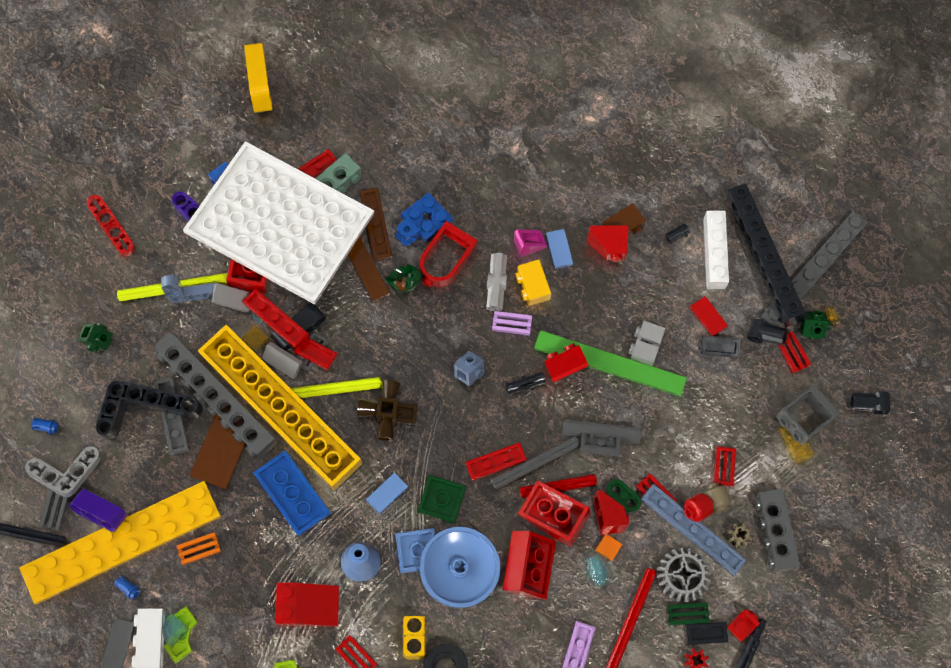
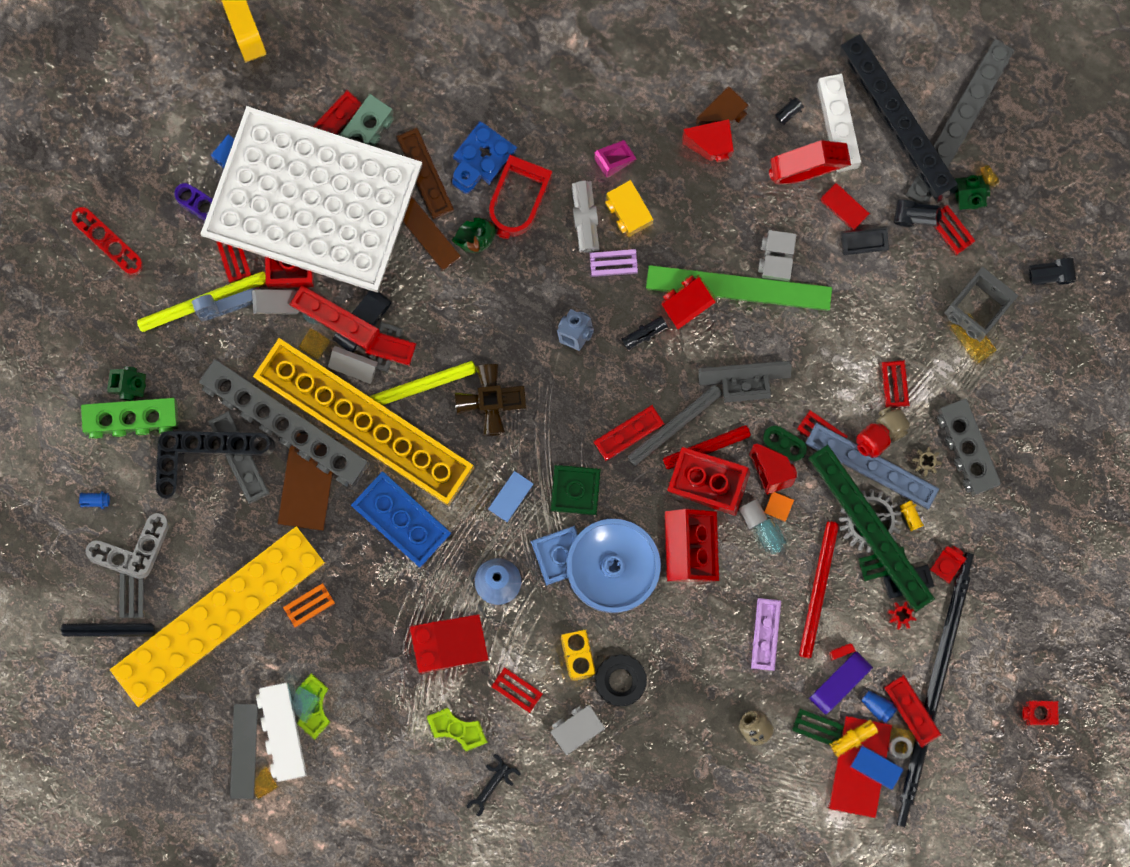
camera: 10 degrees left, 10 degrees up
dark purple beam [69,489,128,532] -> none
blue pin [114,575,141,600] -> none
medium blue tile [546,229,573,269] -> none
none -> bright green brick [81,398,179,439]
none -> red tile [216,241,252,284]
none -> light grey beam [739,499,768,529]
none -> red window [769,140,851,185]
none -> dark green tile [808,445,935,613]
none -> yellow pin [900,500,924,532]

